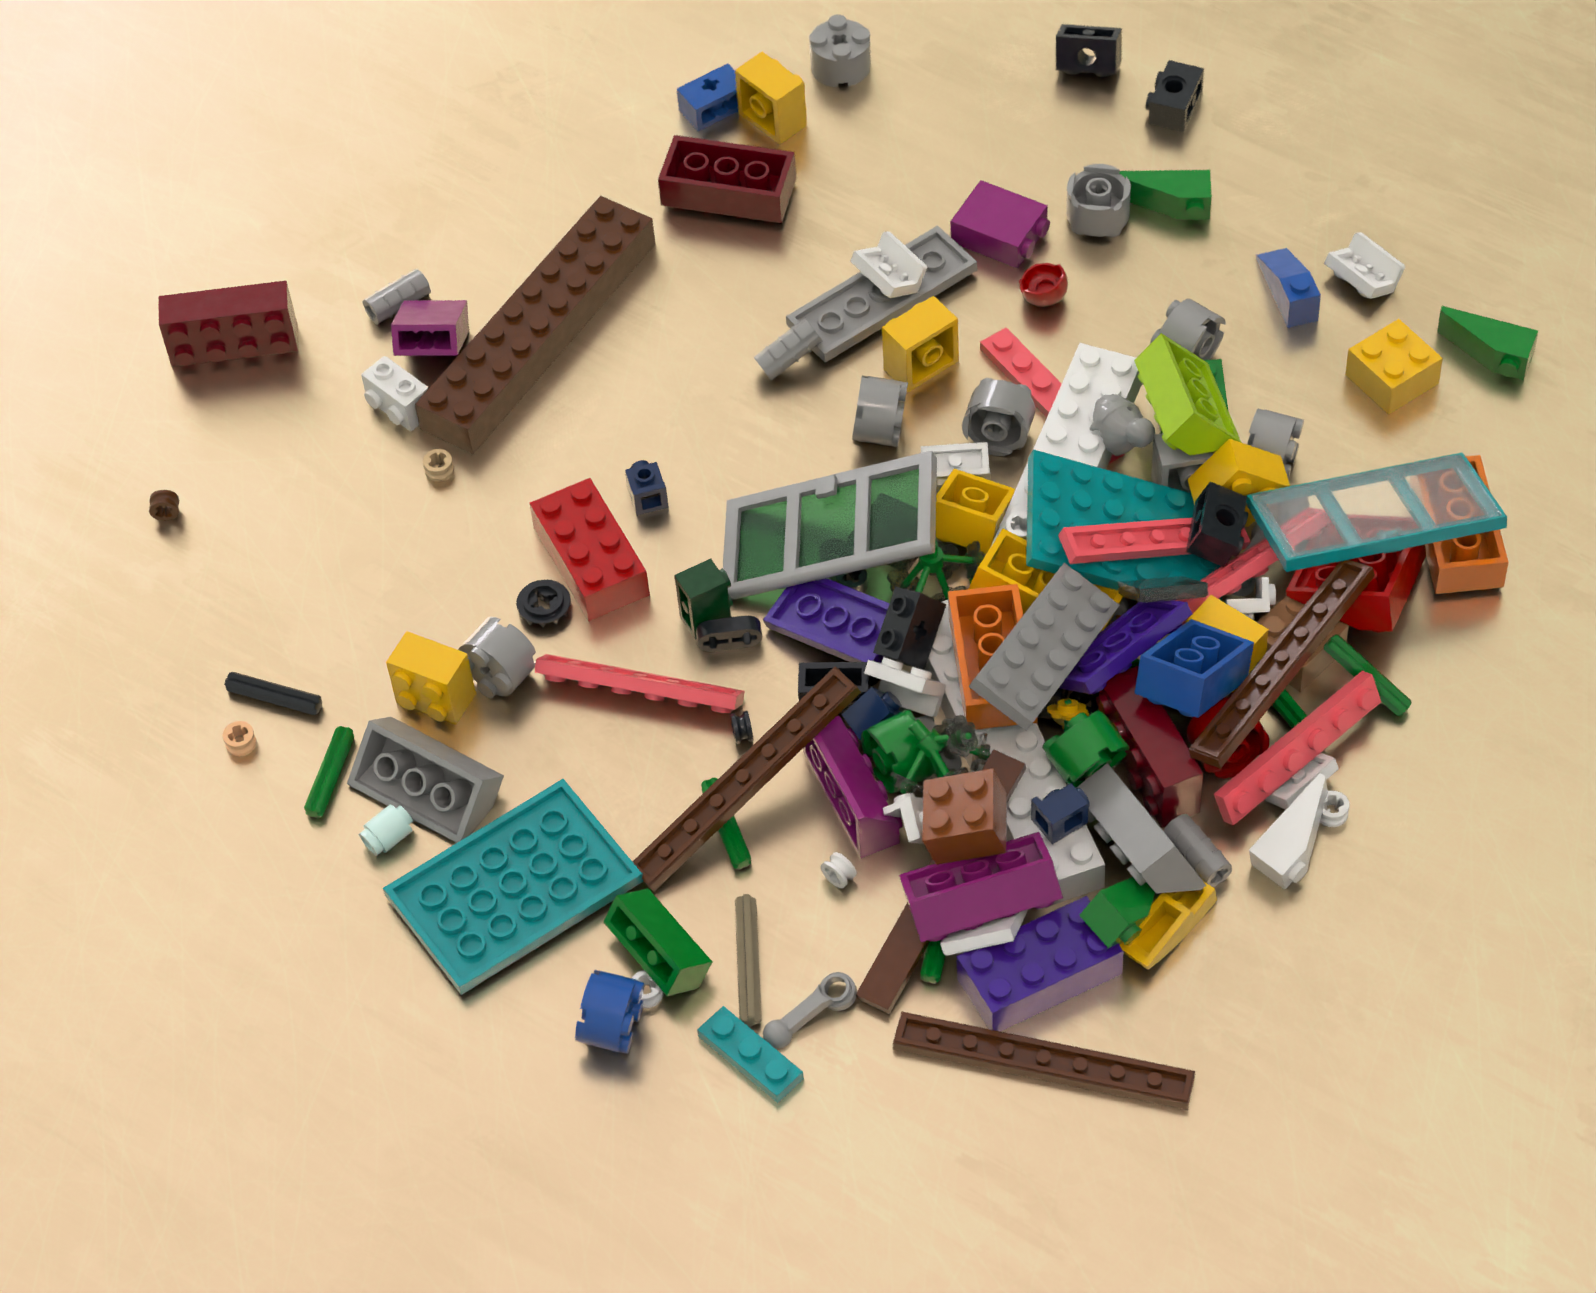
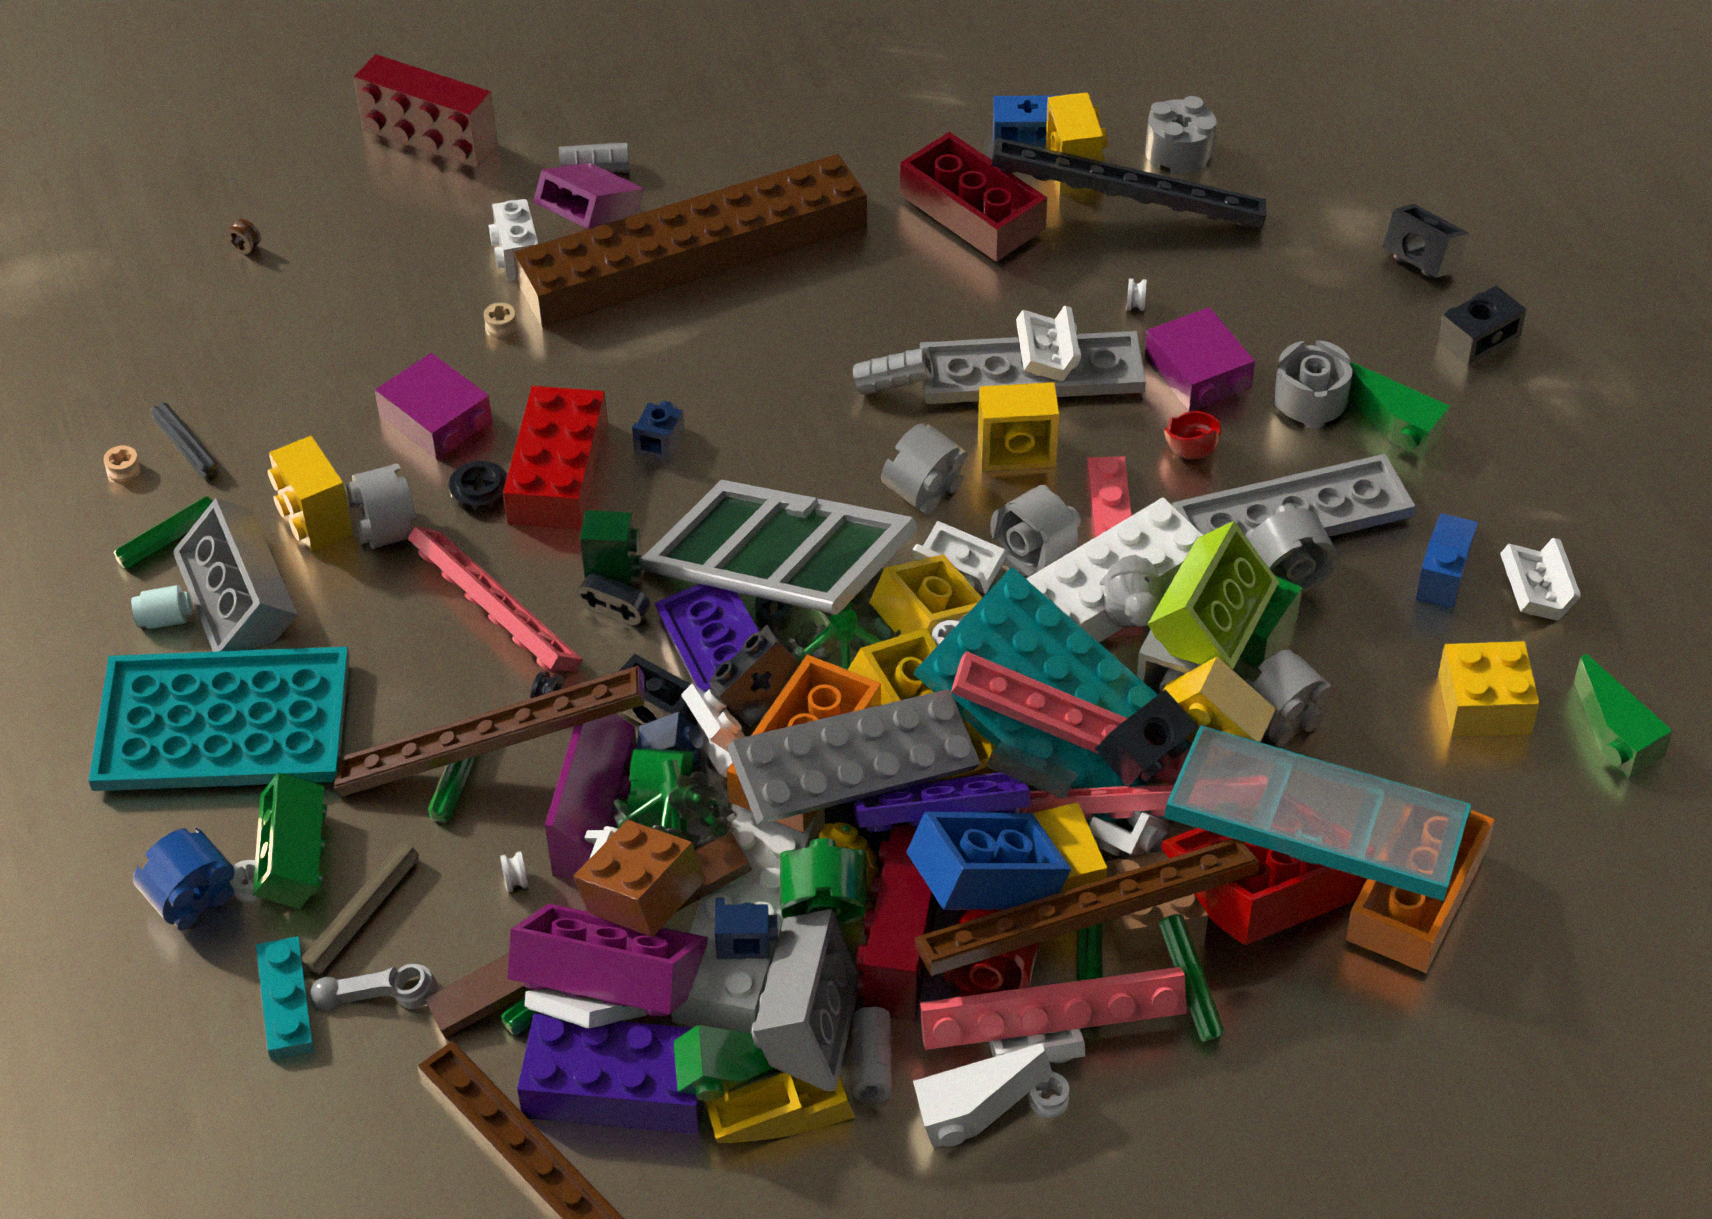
camera: 30 degrees right, 5 degrees down
none -> magenta brick [375,352,493,460]
none -> black plate [991,137,1267,228]
none -> white bush [1127,279,1147,312]
none -> light grey plate [1172,454,1416,536]

